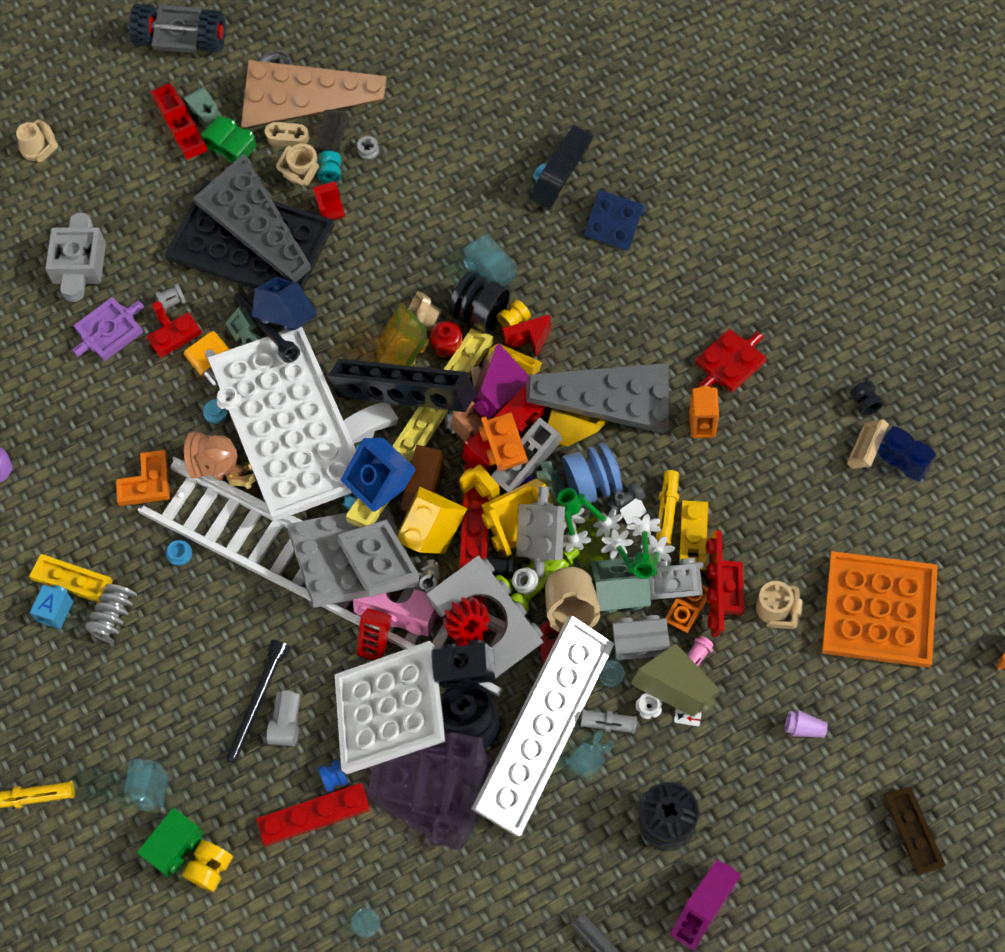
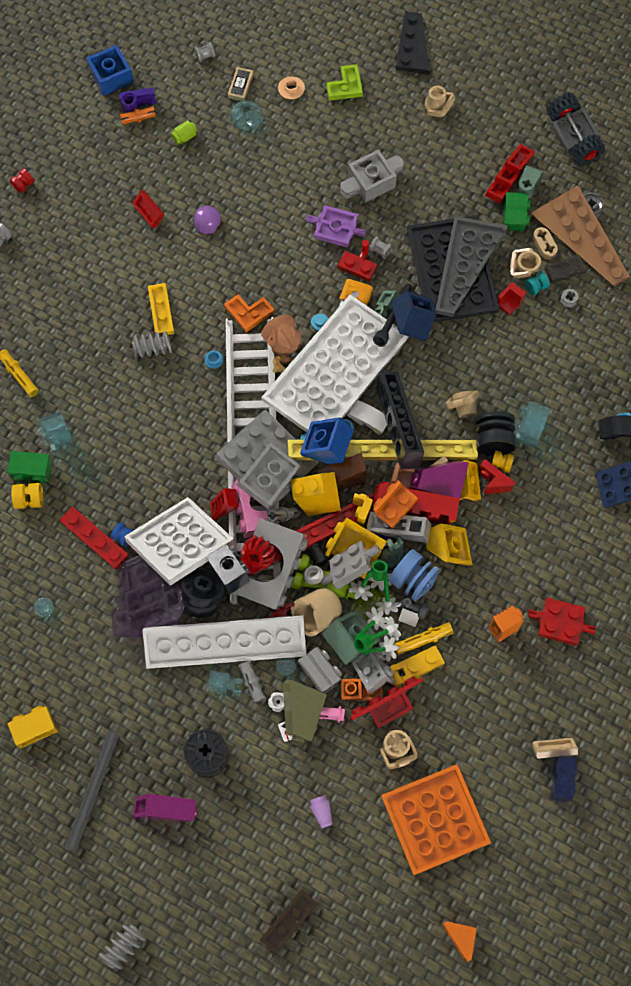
camera: 55 degrees right, 5 degrees up
dark azure brick [30,585,74,629] -> none
white plate [217,386,241,410] -> none
black piece [227,640,291,763] -> none
light grey piece [267,690,301,747] -> none
clear yellow slope [376,303,429,366] -> none
red head [430,321,463,358] -> none
dark grey wing [526,363,669,434] -> none
black wheel [850,381,884,416] -> none

